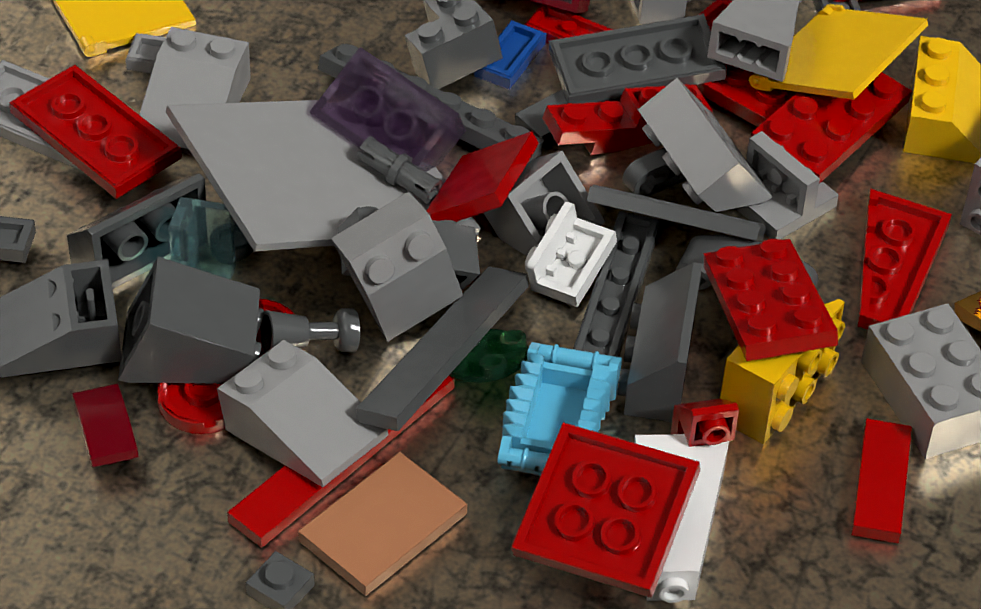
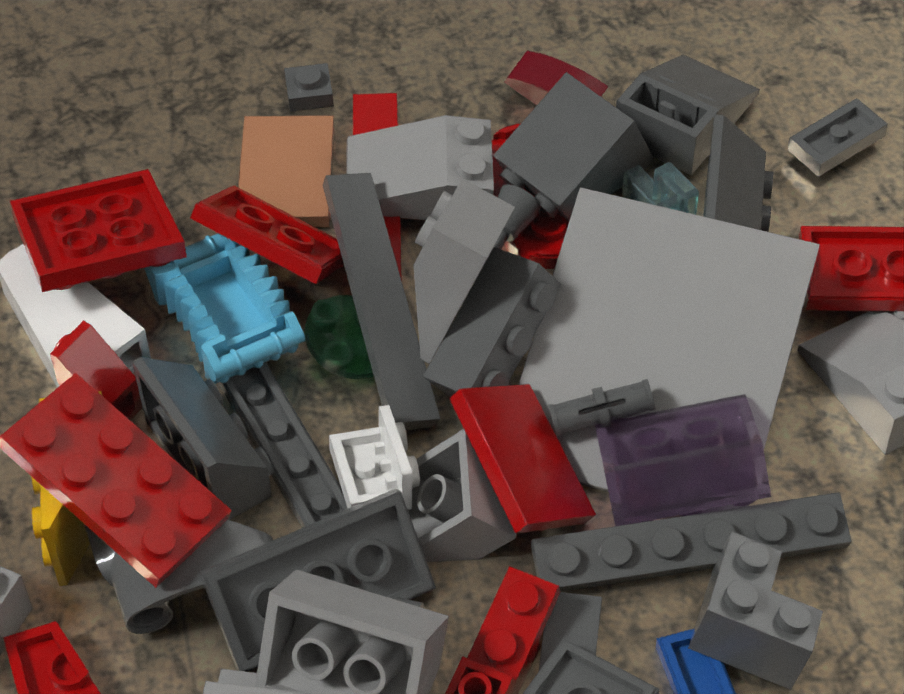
camera: 140 degrees right, 5 degrees up
none -> red tile [190,185,344,284]

